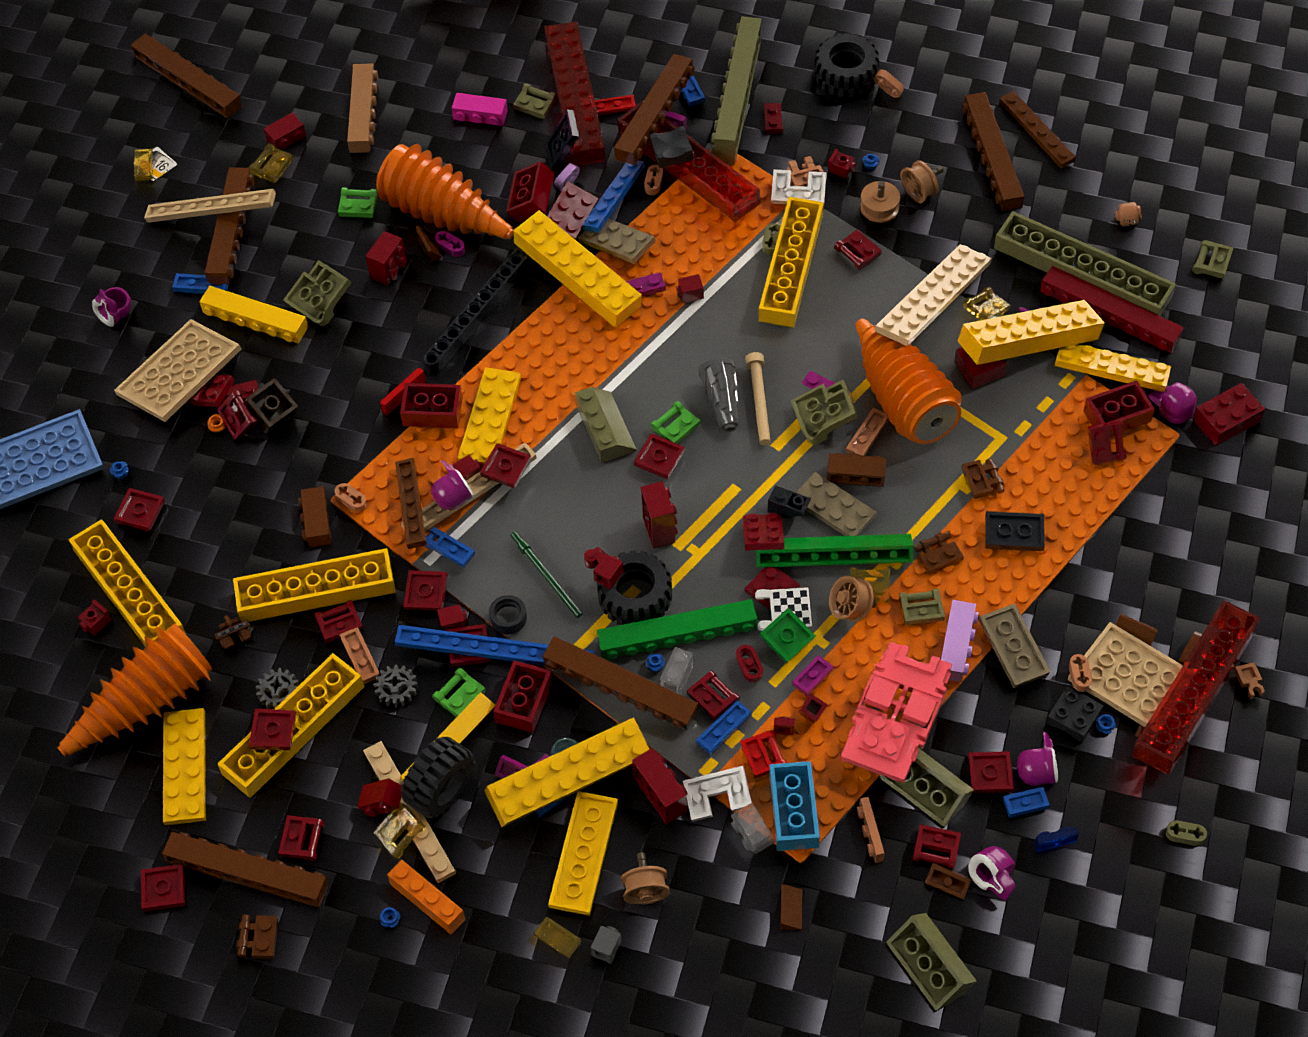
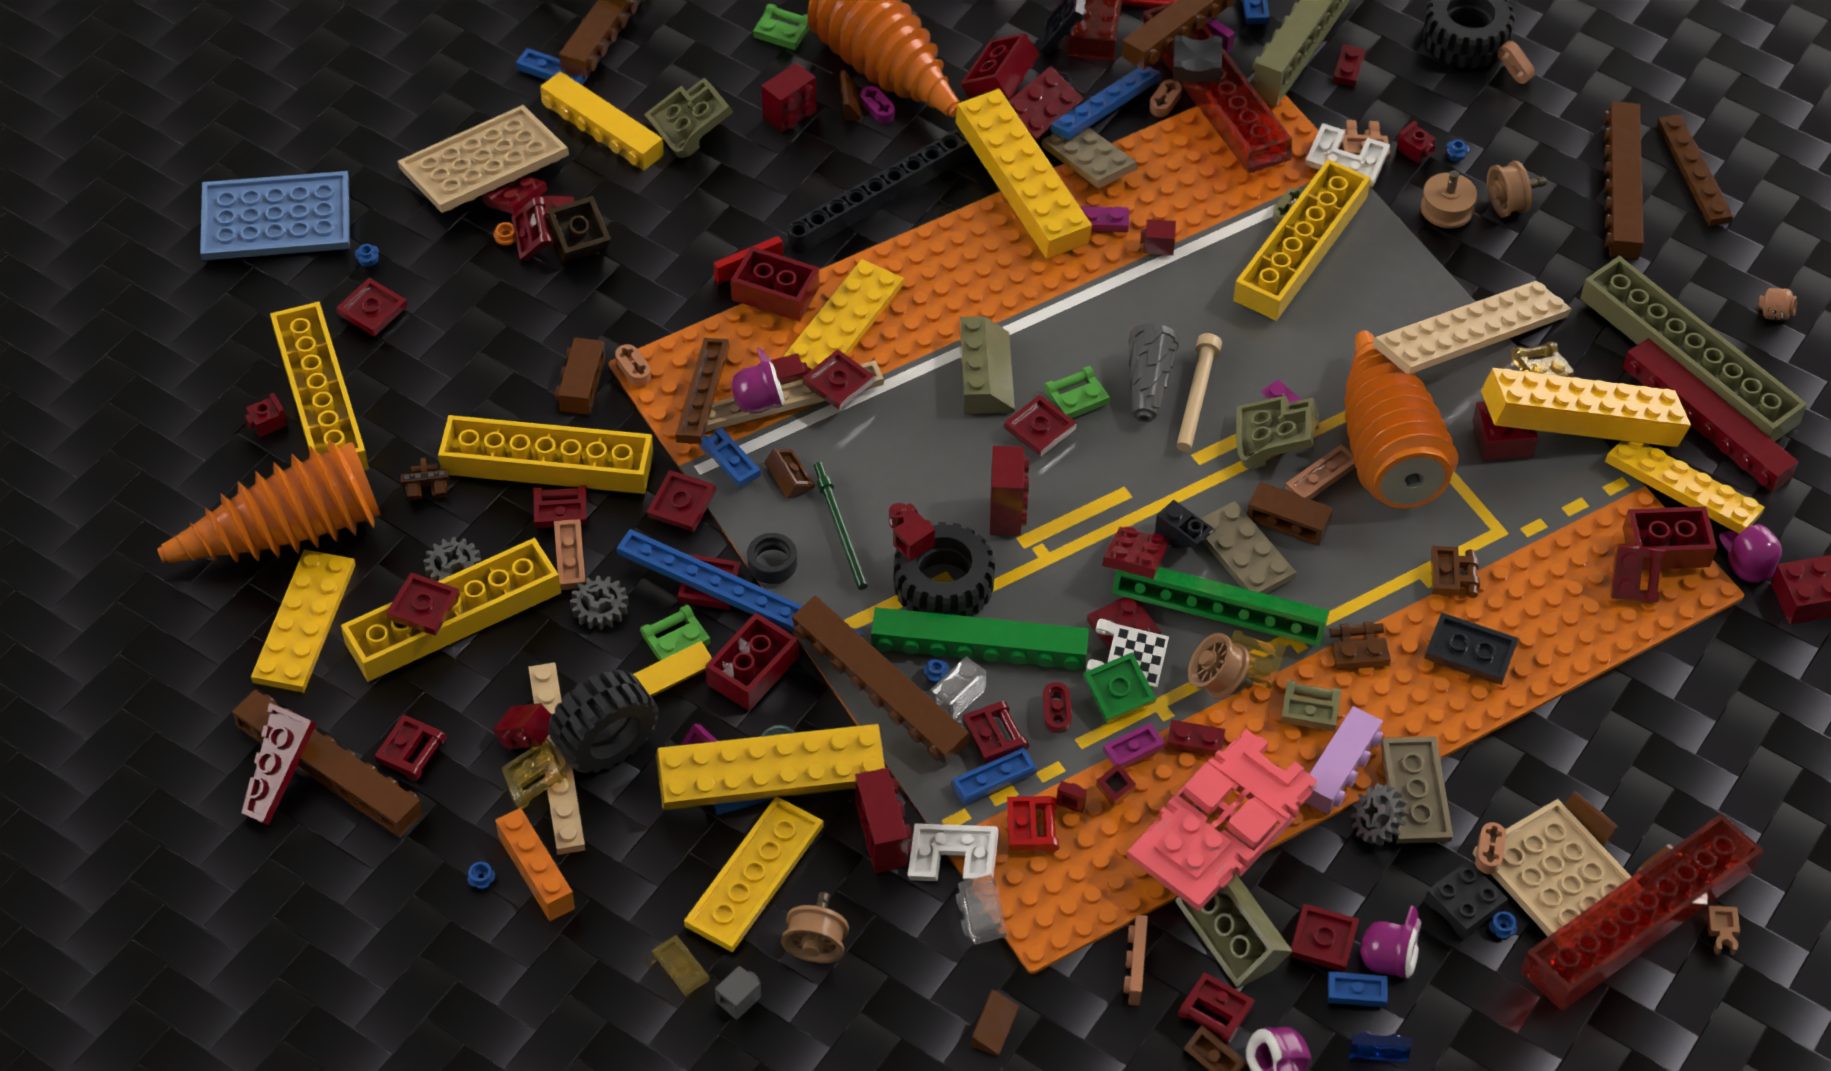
camera: 15 degrees right, 5 degrees down
magenta piece [92,287,131,327] -> none
dark red plate [141,864,185,912] -> none
reddish brown plate [236,914,279,959] -> none
dark red brick [437,604,468,631] -> none
lavender beam [553,163,580,192] -> none
dark azure brick [769,761,820,851] -> none
dark red plate [834,230,882,270] -> none
none -> wing [242,702,317,825]
none -> reddish brown slope [765,449,815,498]
none -> dark red plate [1166,719,1225,756]
none -> dark grey gear [1351,784,1408,846]

